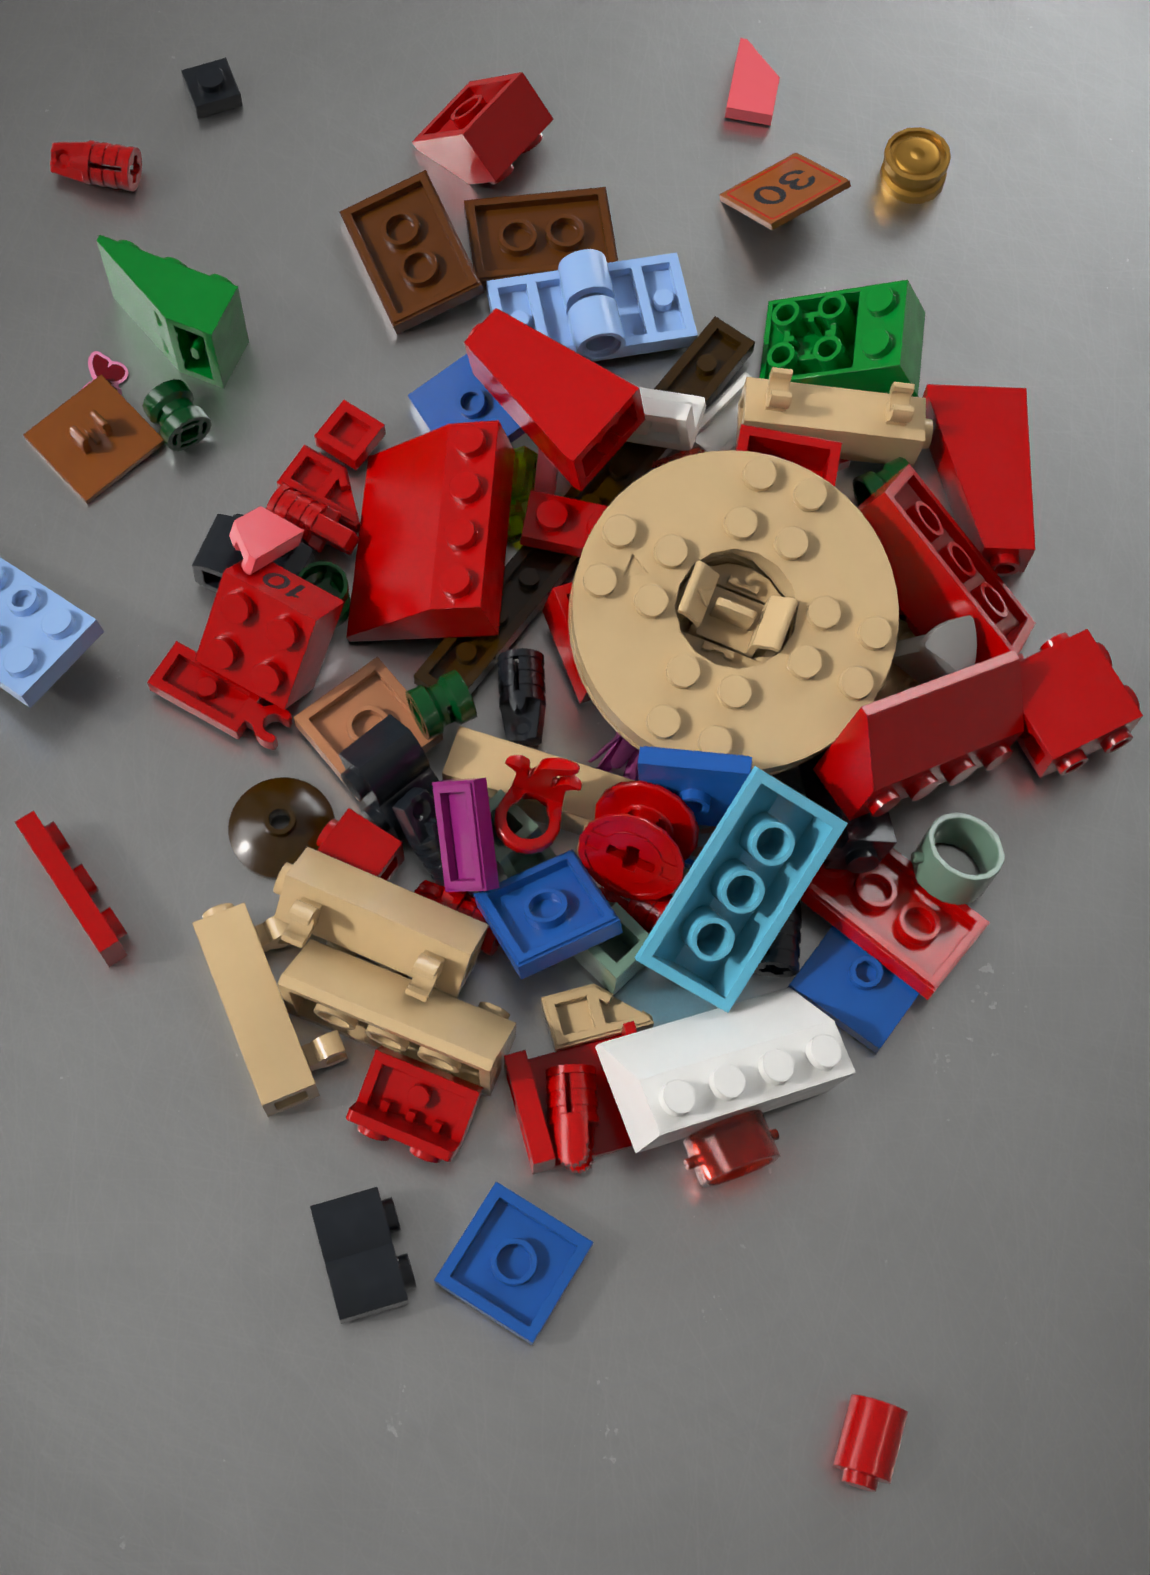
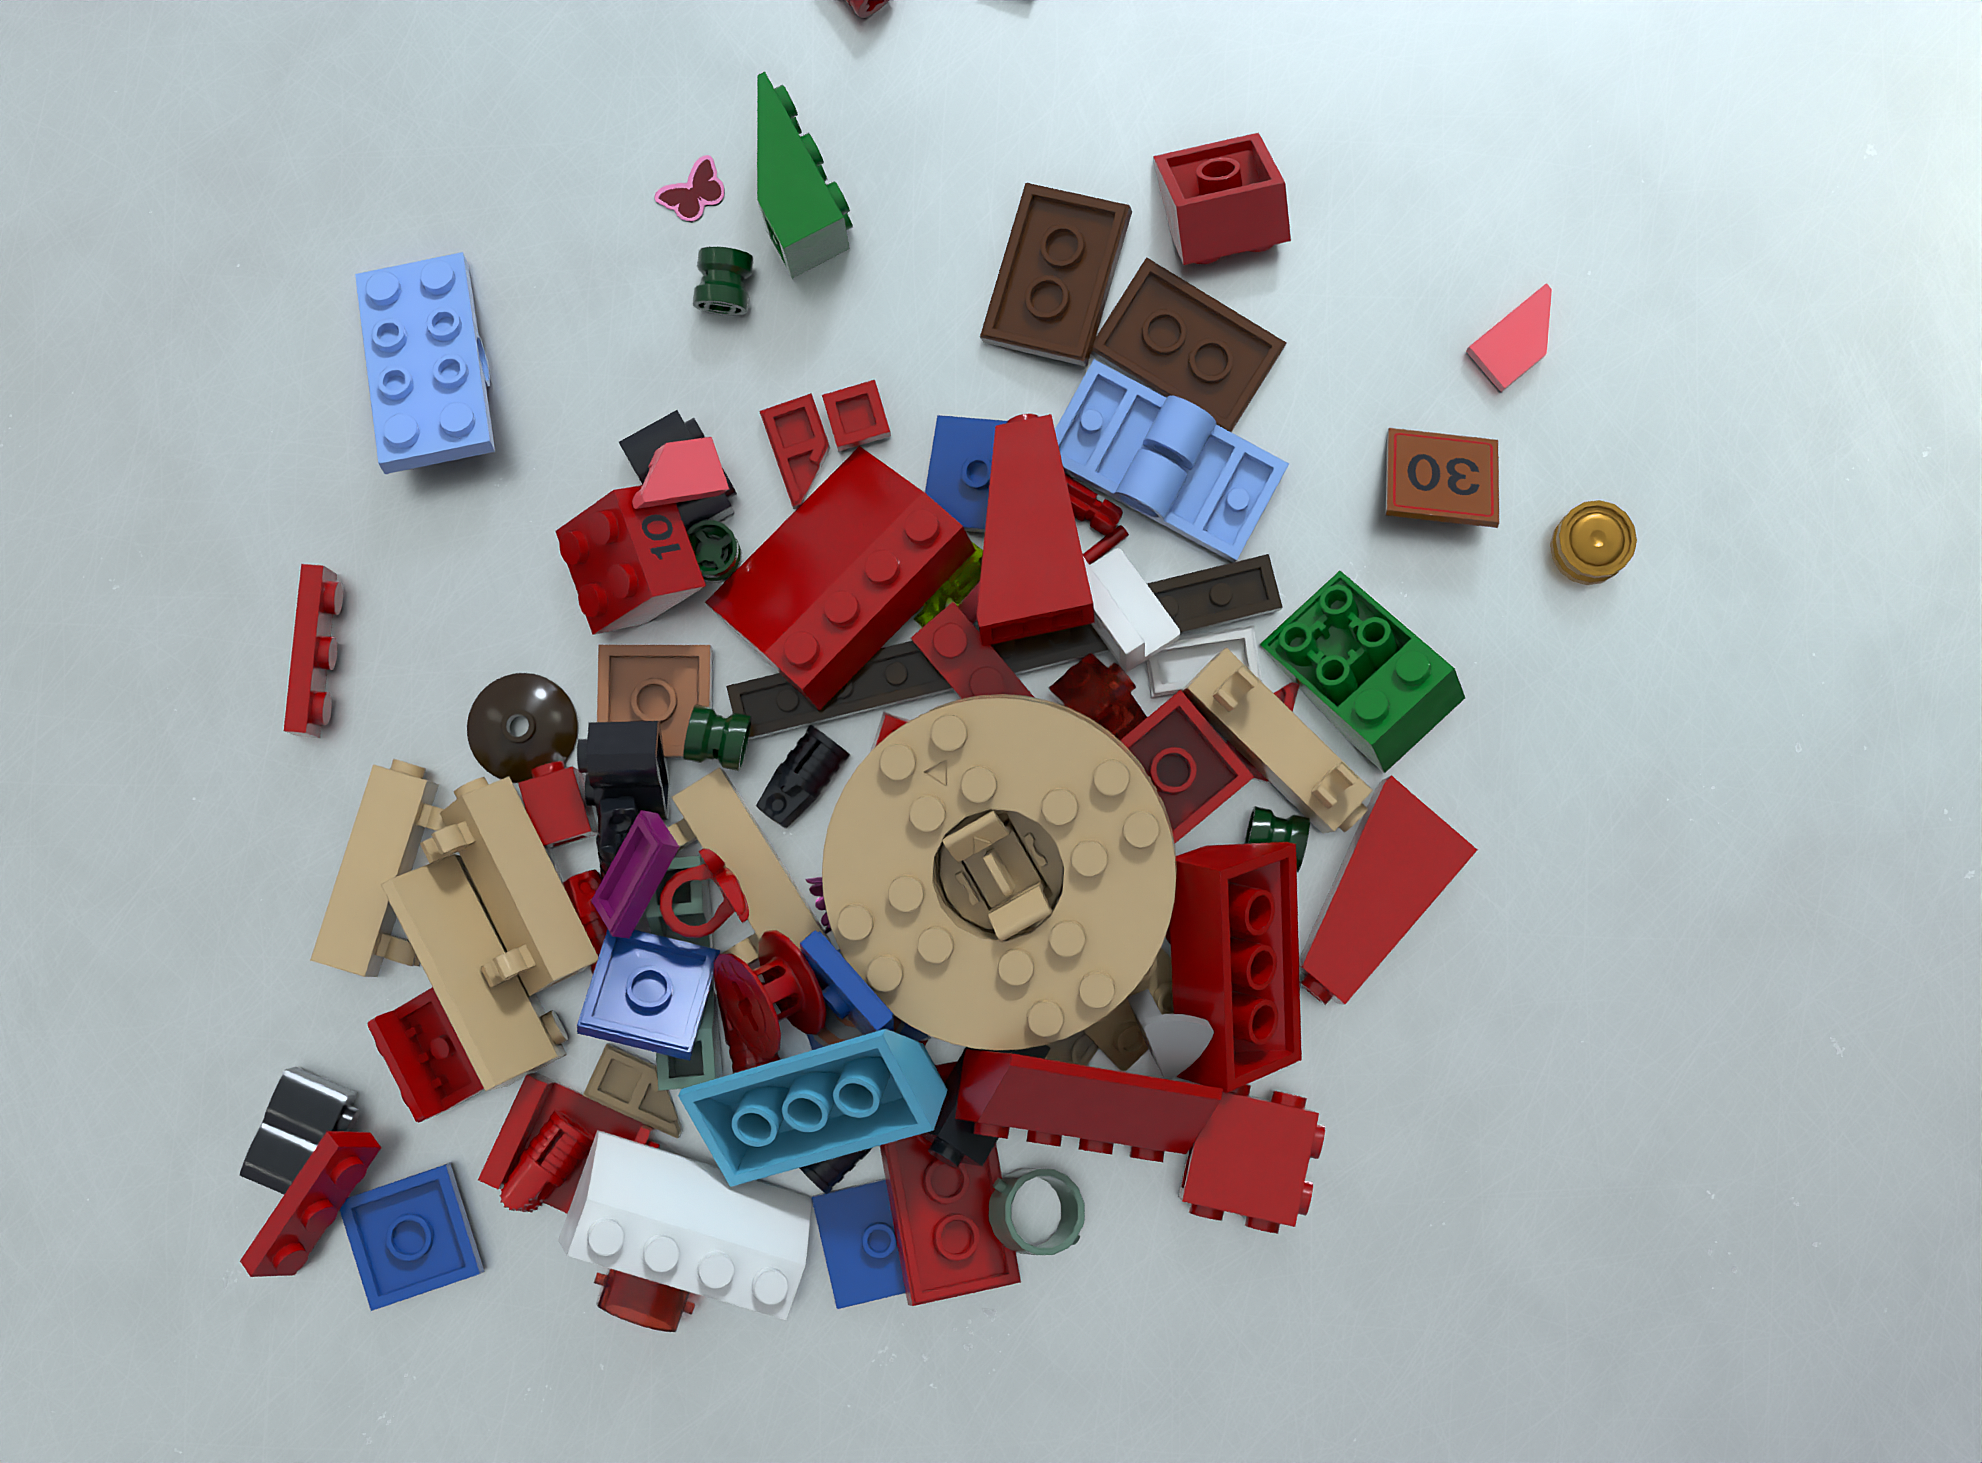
camera: 45 degrees right, 15 degrees up
dark orange piece [23,375,165,504] -> none
red plate [147,641,293,750] -> none
red hinge [266,484,360,556] -> none
none -> red plate [240,1131,382,1277]

